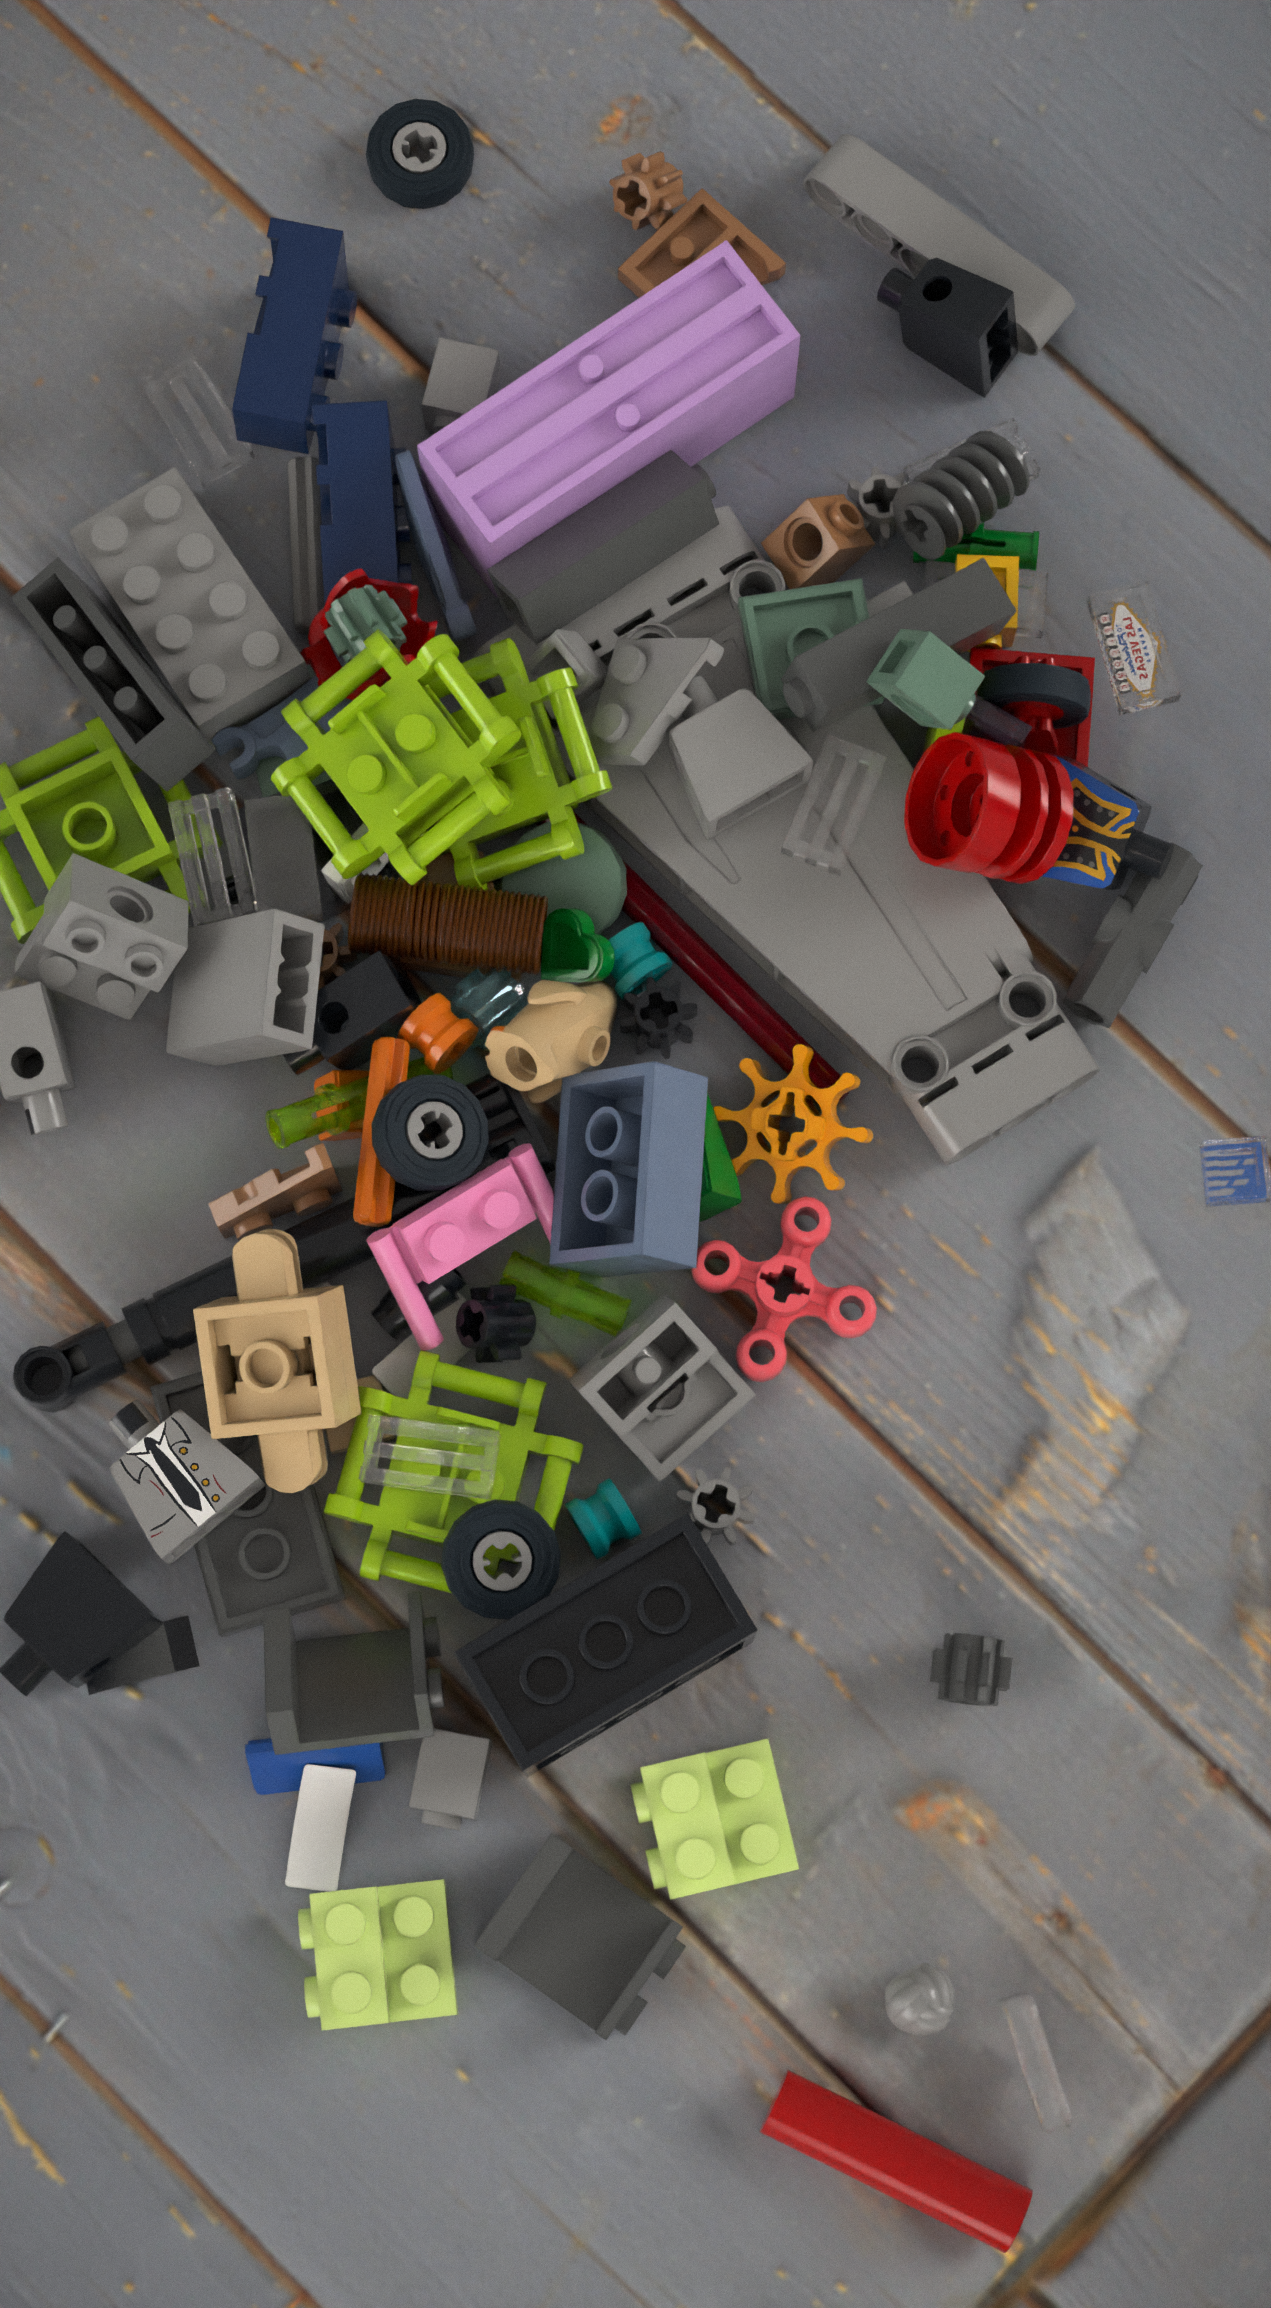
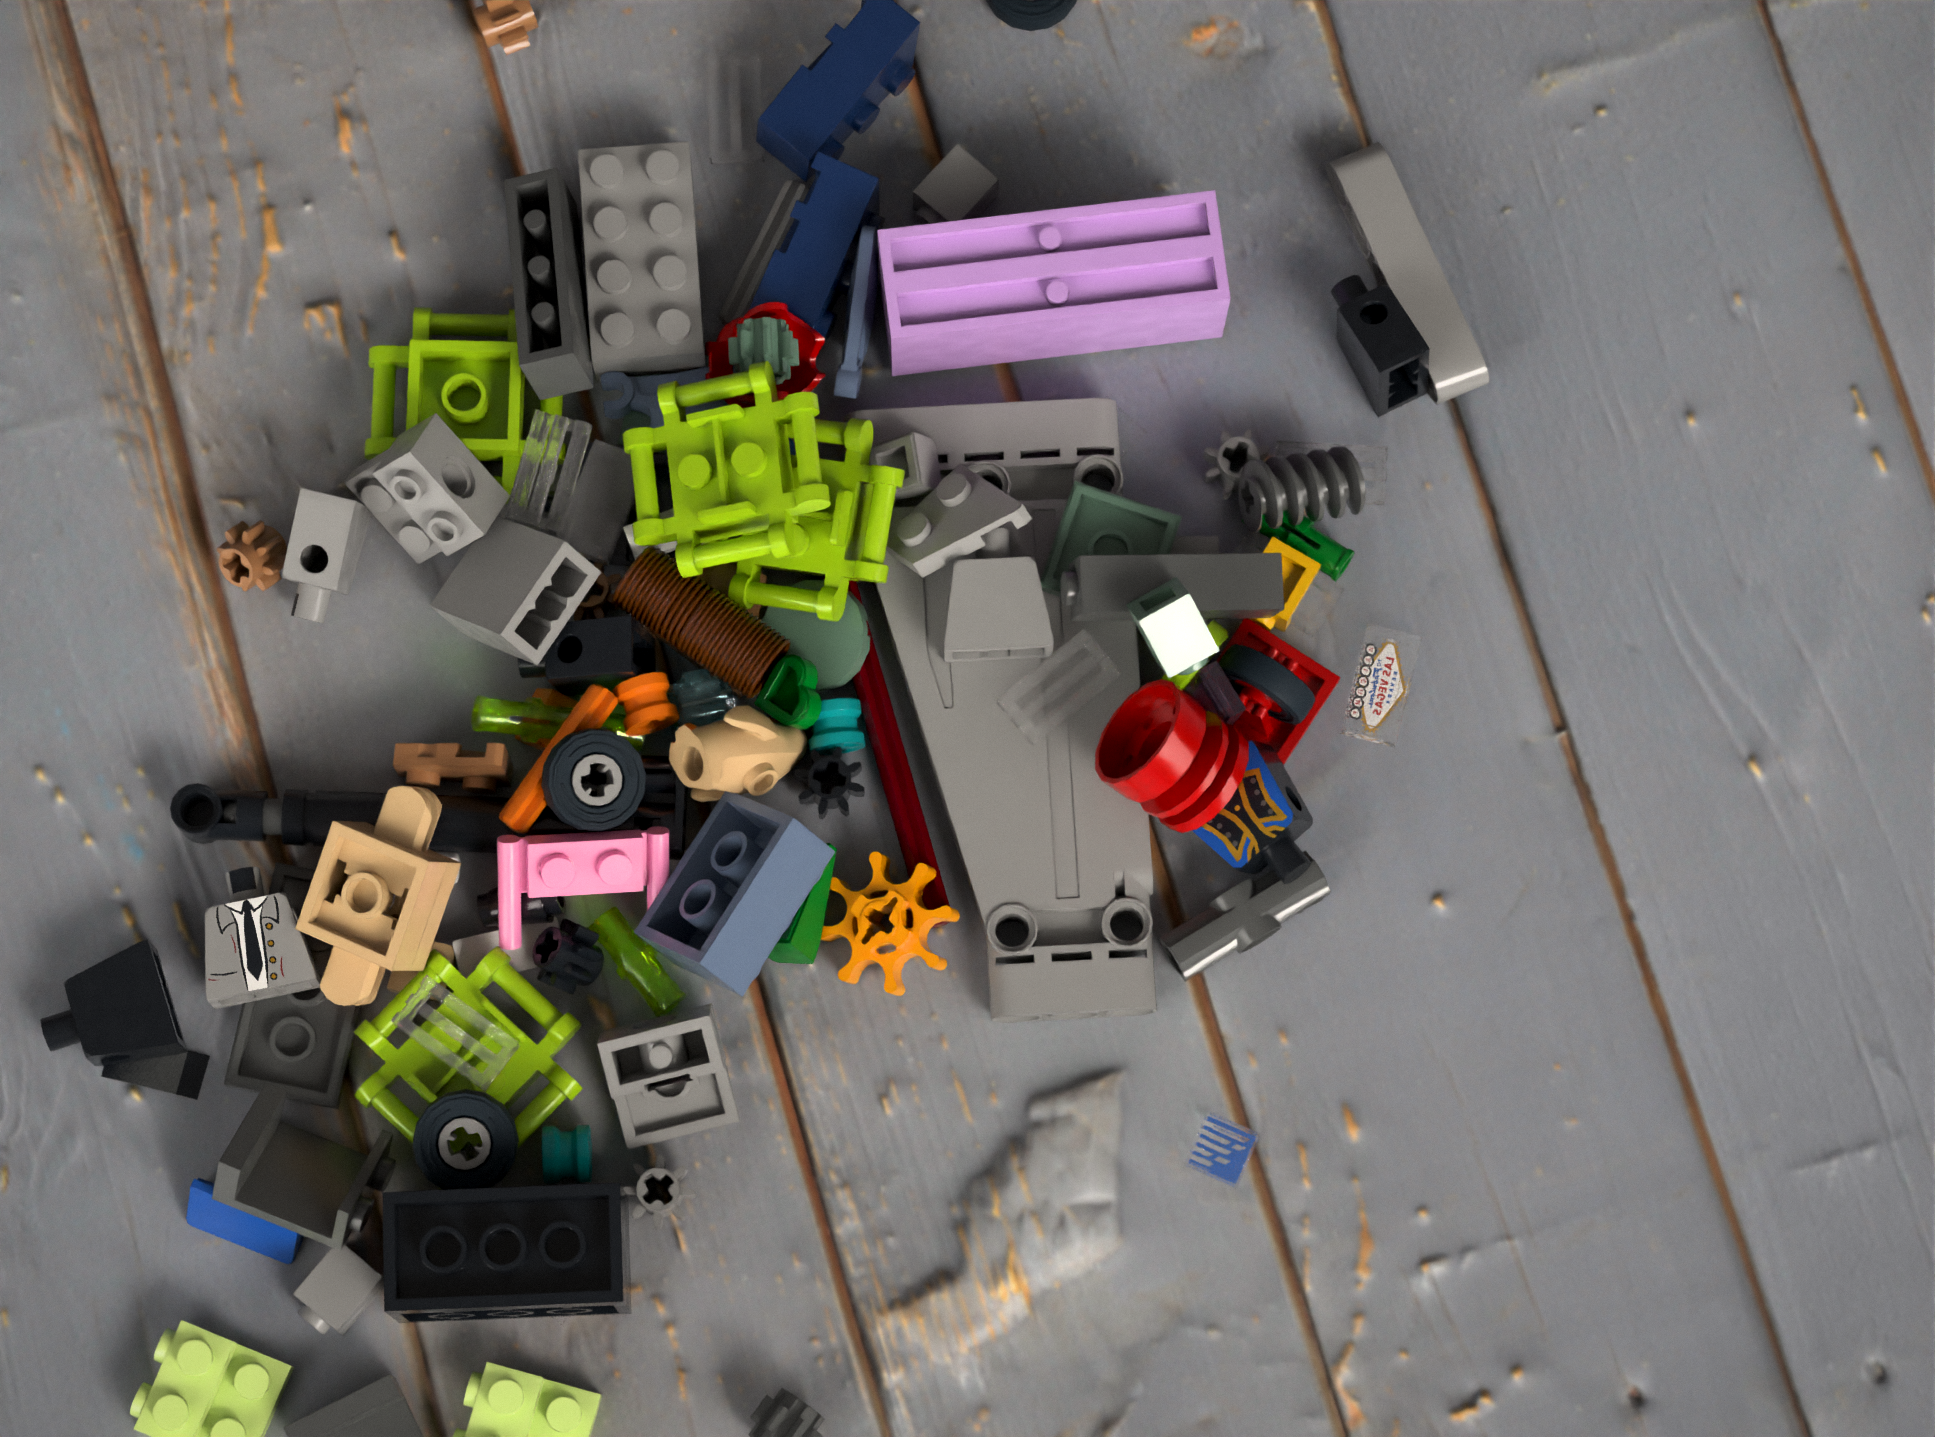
camera: 25 degrees right, 0 degrees up
white sticker [285,1764,356,1892] -> none
dark grey brick [487,450,719,645] -> none
medium nougat gear [609,151,687,230] -> none
medium nougat wing [618,188,786,298] -> none
coral gear [691,1196,877,1382] -> none
medium nougat brick [761,494,875,589] -> none

